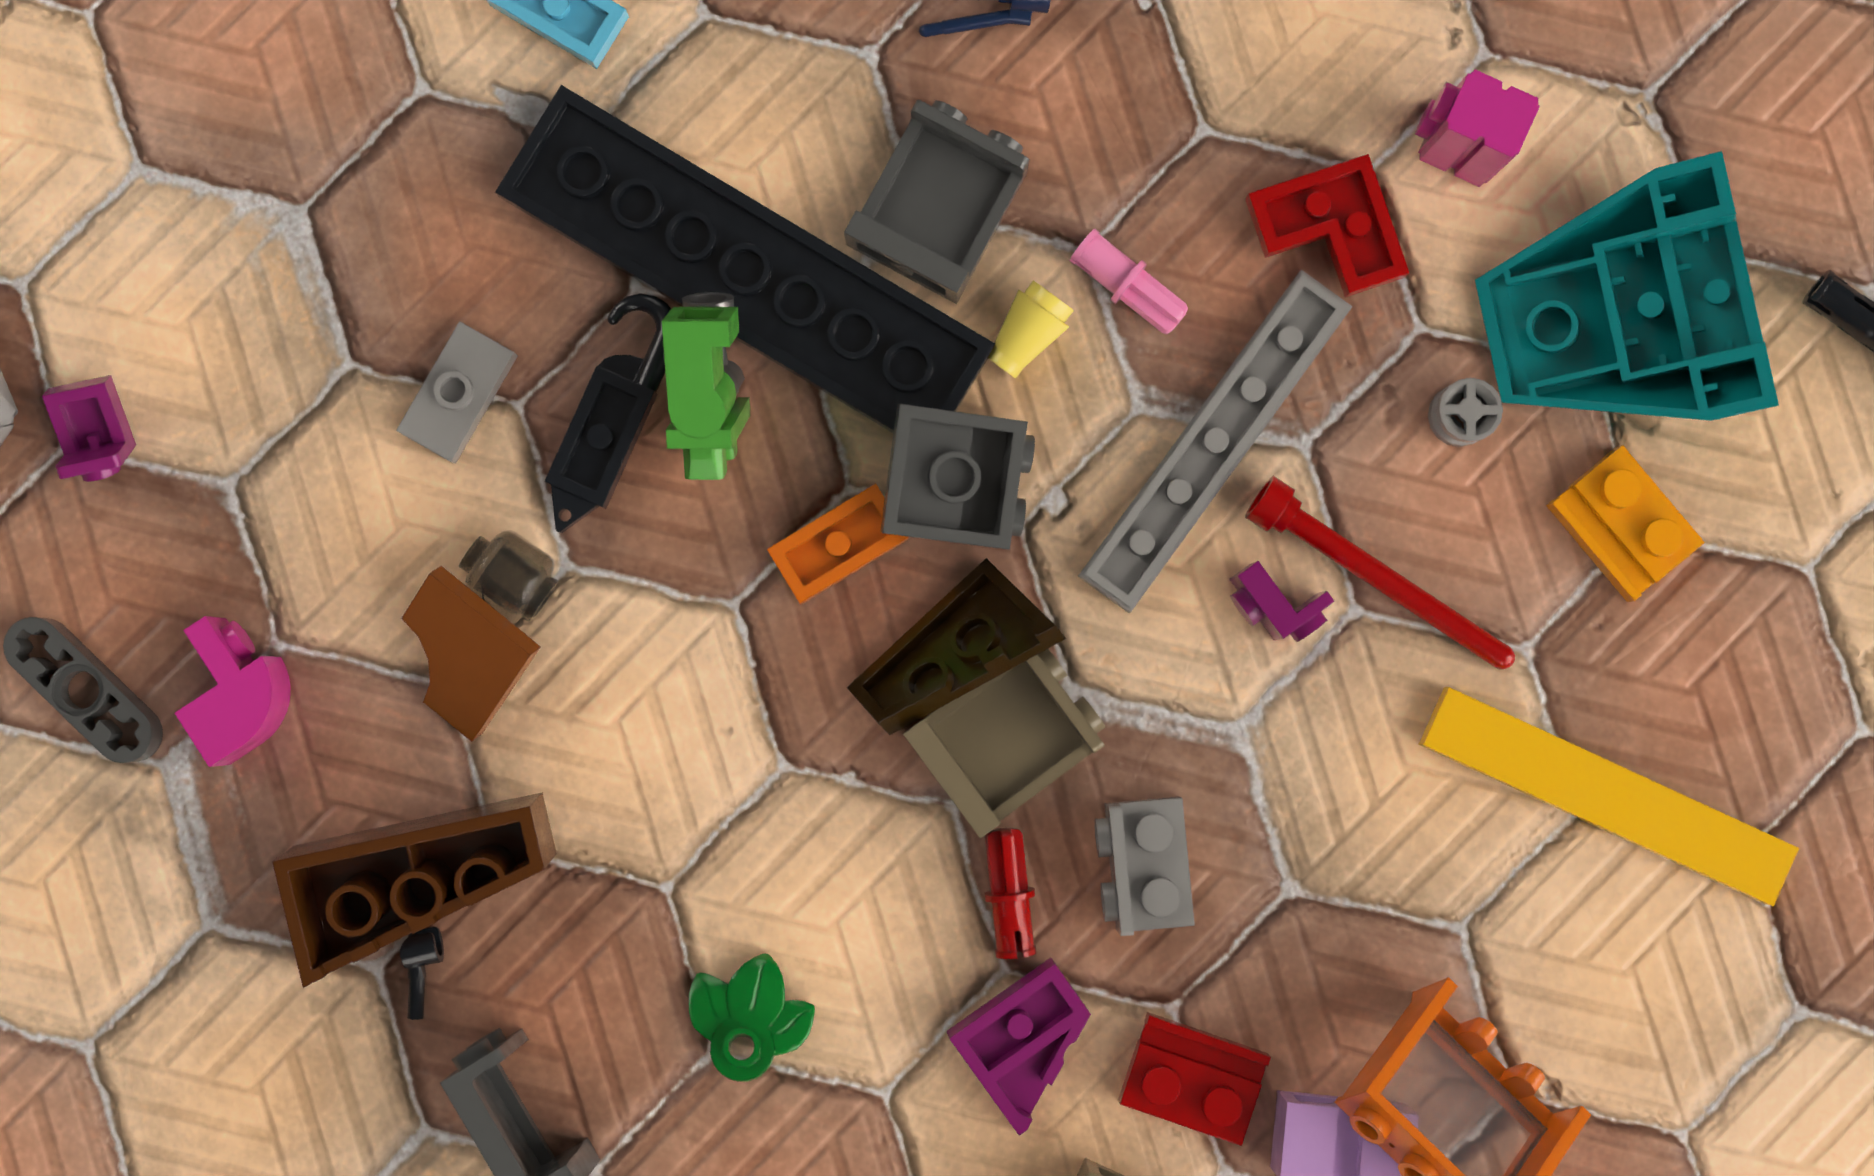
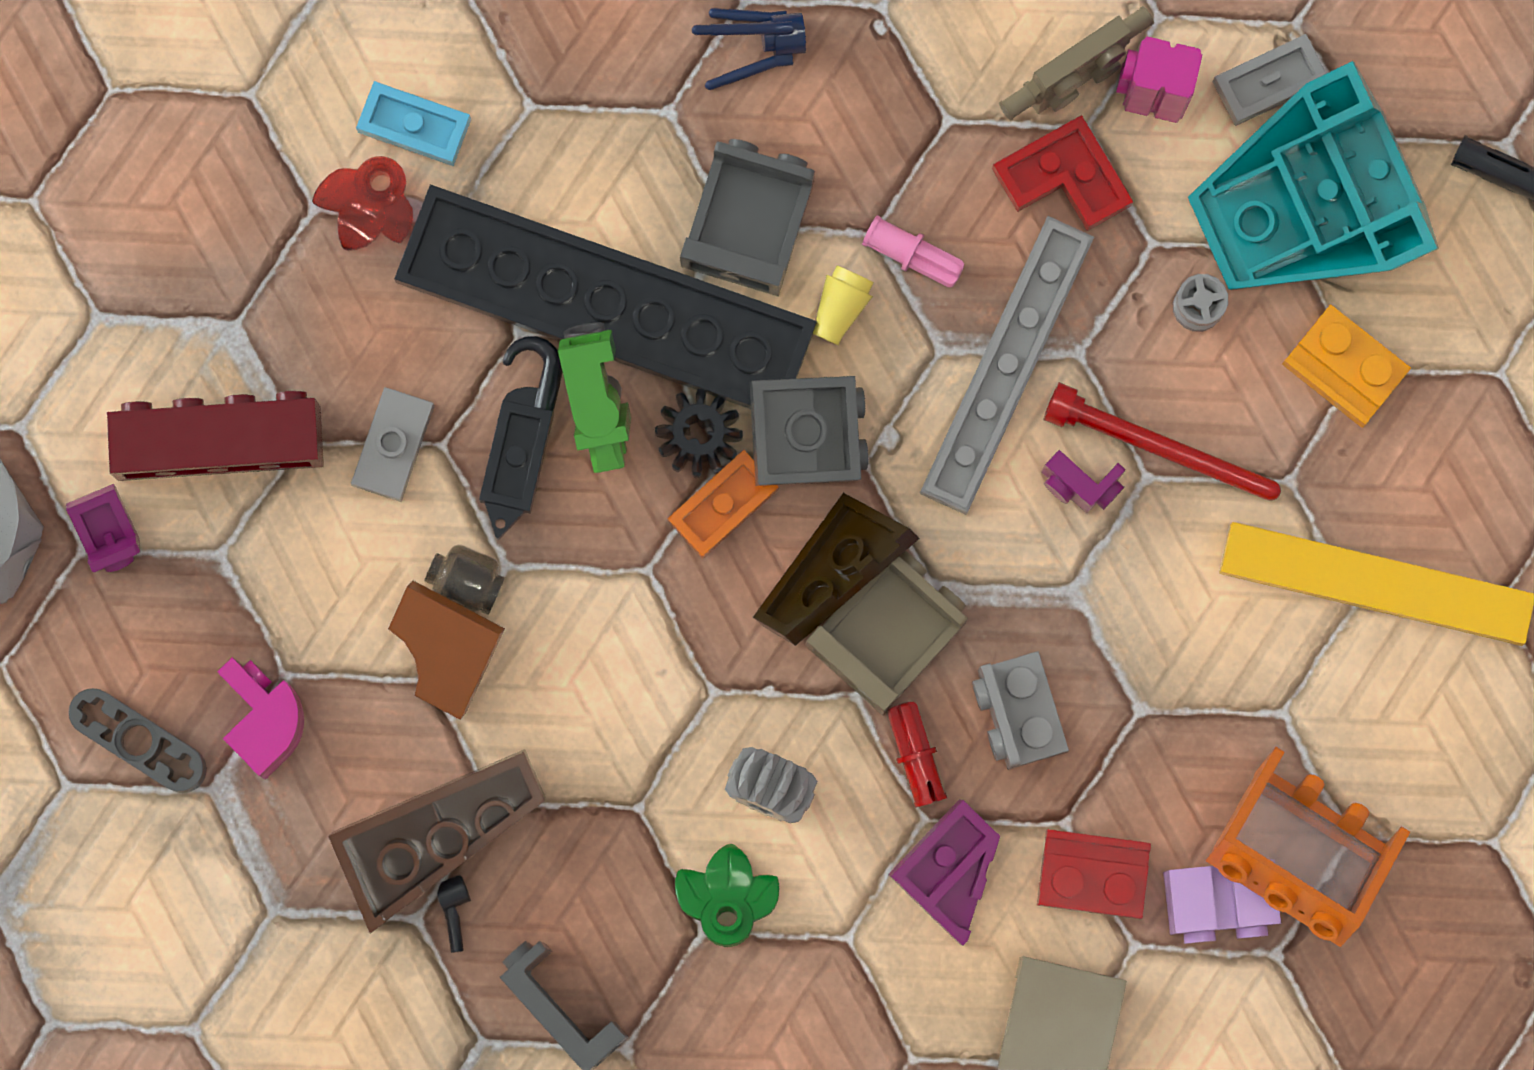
camera: 15 degrees left, 5 degrees down
none -> dark red brick [107,391,324,481]
none -> clear red plate [312,156,413,251]
none -> black gear [655,389,743,478]
none -> light grey gear [725,747,817,823]
none -> dark tan plate [999,6,1154,121]
none -> light grey plate [1212,34,1326,126]

